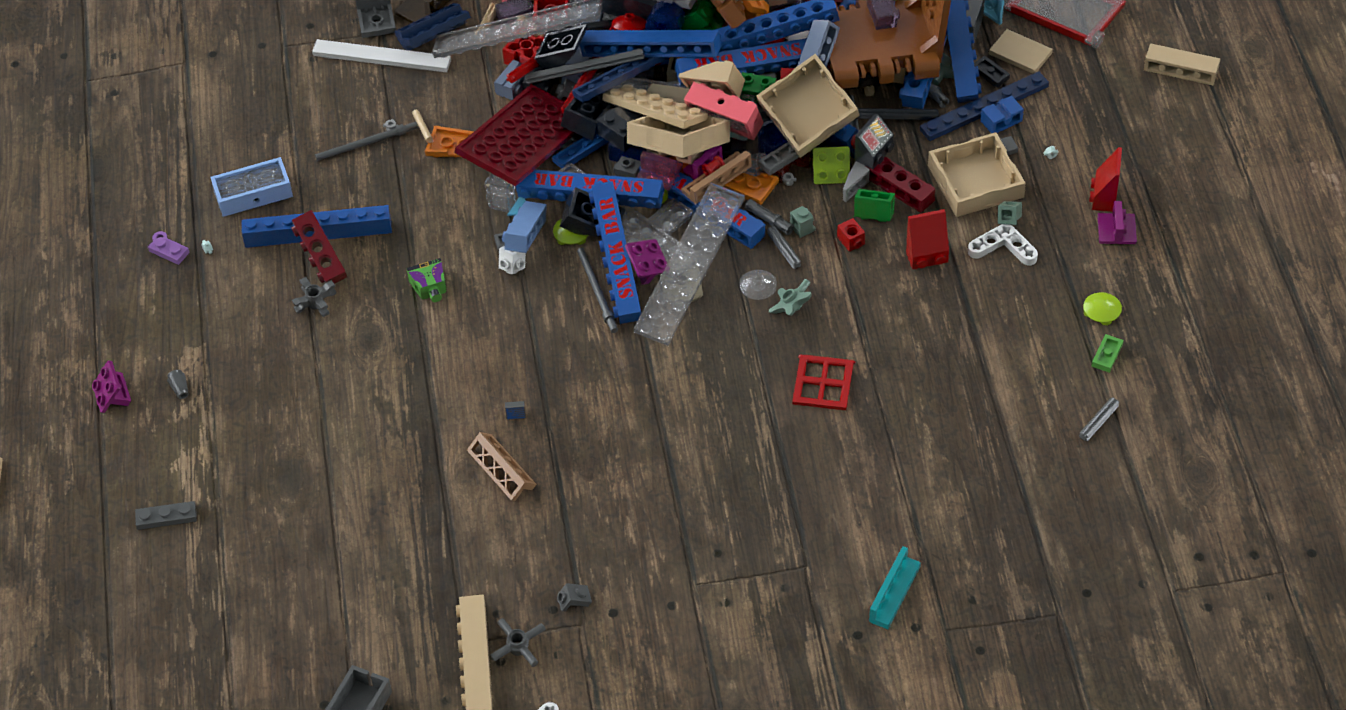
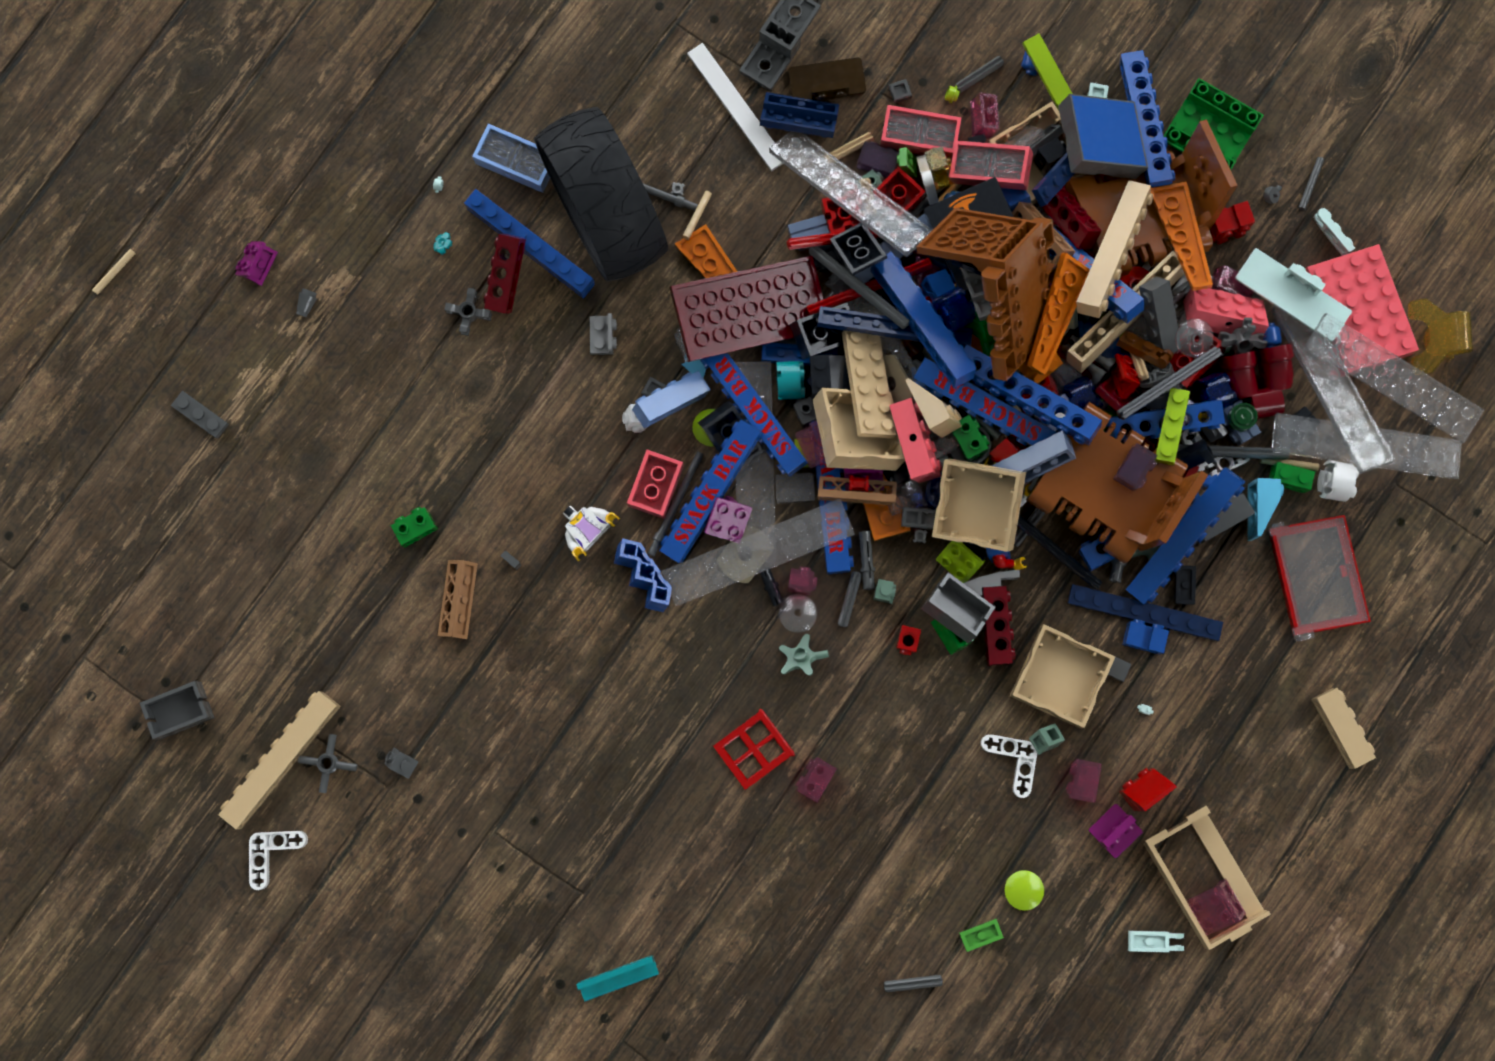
camera: 45 degrees right, 30 degrees up
medium lavender hinge [148,231,190,265] -> none
torso [406,258,446,302] -> none
red dish [612,13,647,30] -> none
slope [855,113,894,169] -> none
red slope [906,209,949,270] -> none
tan tile [989,29,1053,74] -> none
none -> green brick [390,507,438,548]
none -> teal plant [433,232,452,255]
none -> black tyre [534,107,669,282]
none -> torso [563,506,620,561]
none -> light grey bracket [590,313,617,355]
none -> blue brick [614,538,672,612]
none -> coral brick [627,450,684,519]
none -> black pin [758,566,784,607]
none -> teal brick [776,361,805,400]
none -> clear pink brick [788,566,818,595]
none -> clear pink brick [795,757,837,803]
none -> dark grey piece [921,572,995,644]
none -> clear pink brick [1067,759,1102,803]
none -> light aqua hinge [1128,930,1184,952]
none -> tan piece [1144,806,1271,950]
none -> clear pink bracket [1187,878,1246,935]

